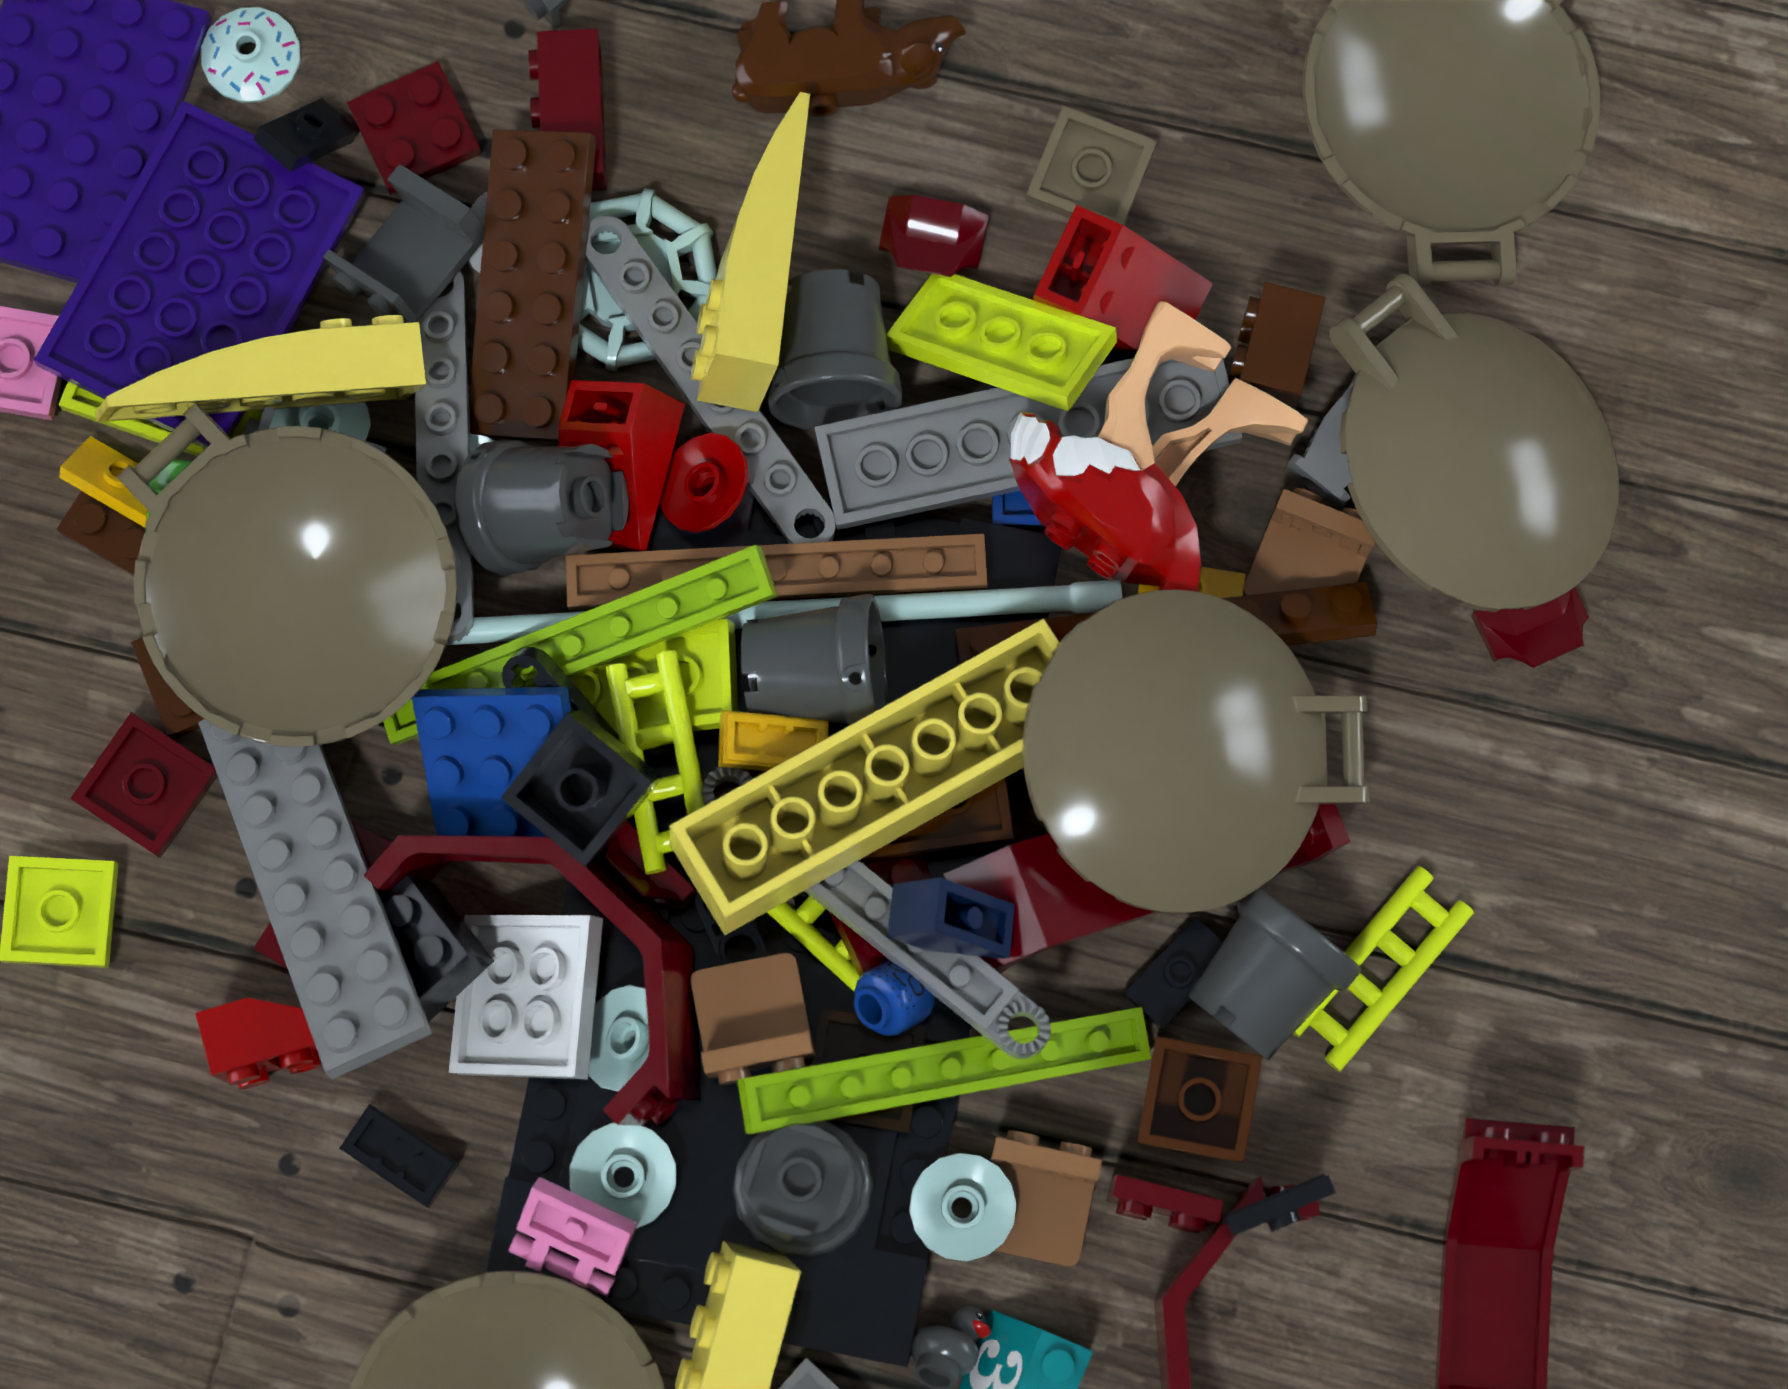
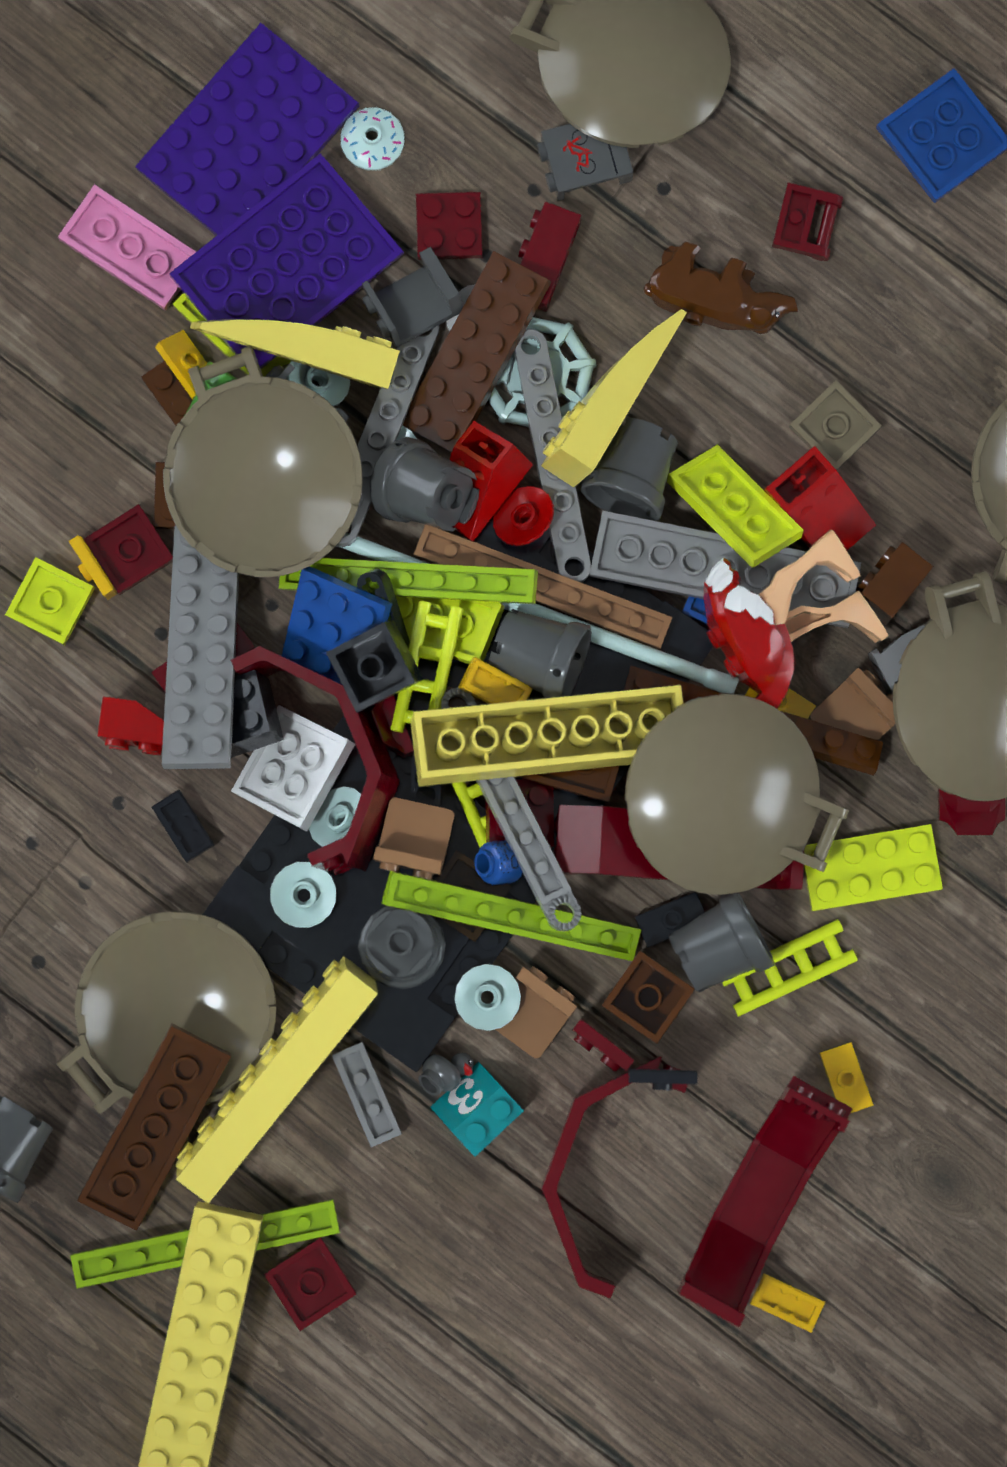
camera: 25 degrees right, 5 degrees up
black plate [254,98,359,172] -> none
bright pink plate [508,1177,638,1298] -> none
dark red slope [879,195,988,277] -> none
dark blue slope [887,877,1015,959] -> none
none -> yellow plate [69,535,117,600]
none -> neon yellow plate [804,824,943,912]
none -> yellow plate [819,1042,874,1113]

